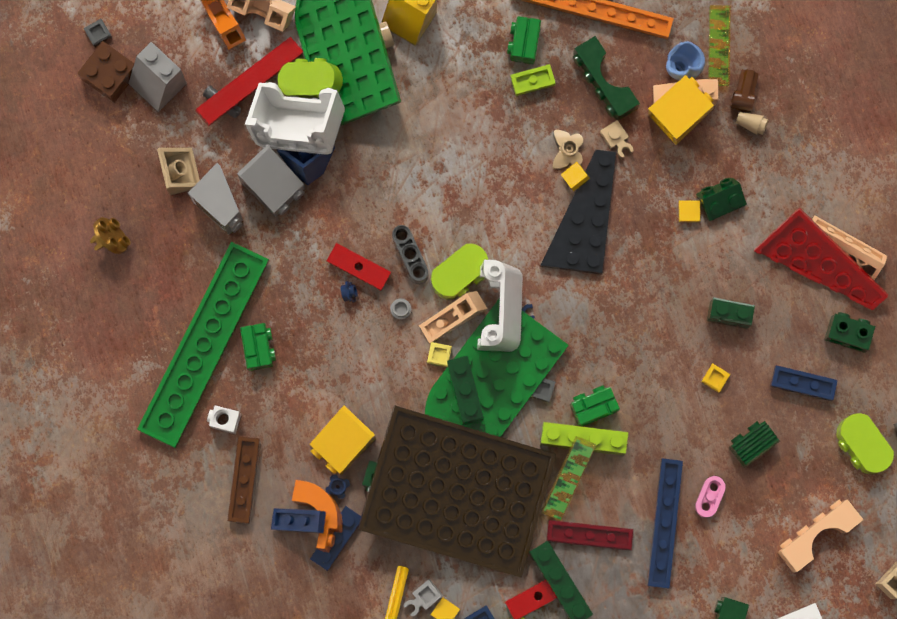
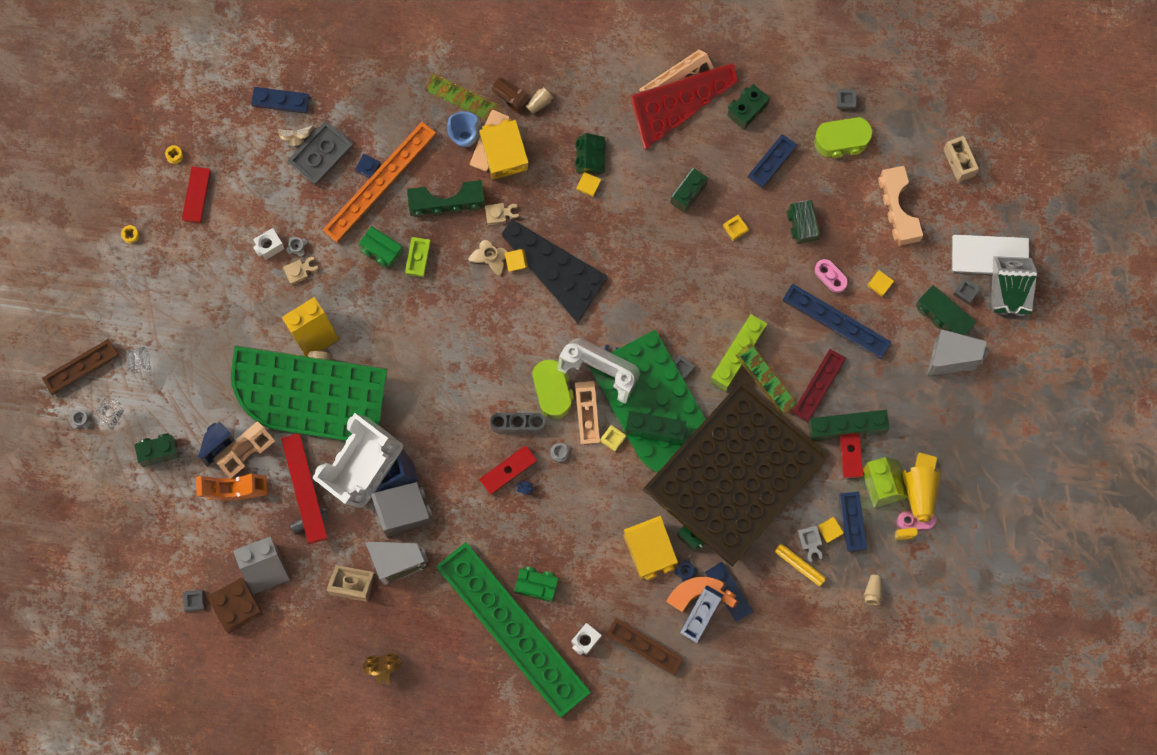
camera: 60 degrees left, 5 degrees down
lime brick [278,58,343,98] -> none
green brick [570,385,620,427] -> none
none -> yellow tile [867,270,894,297]

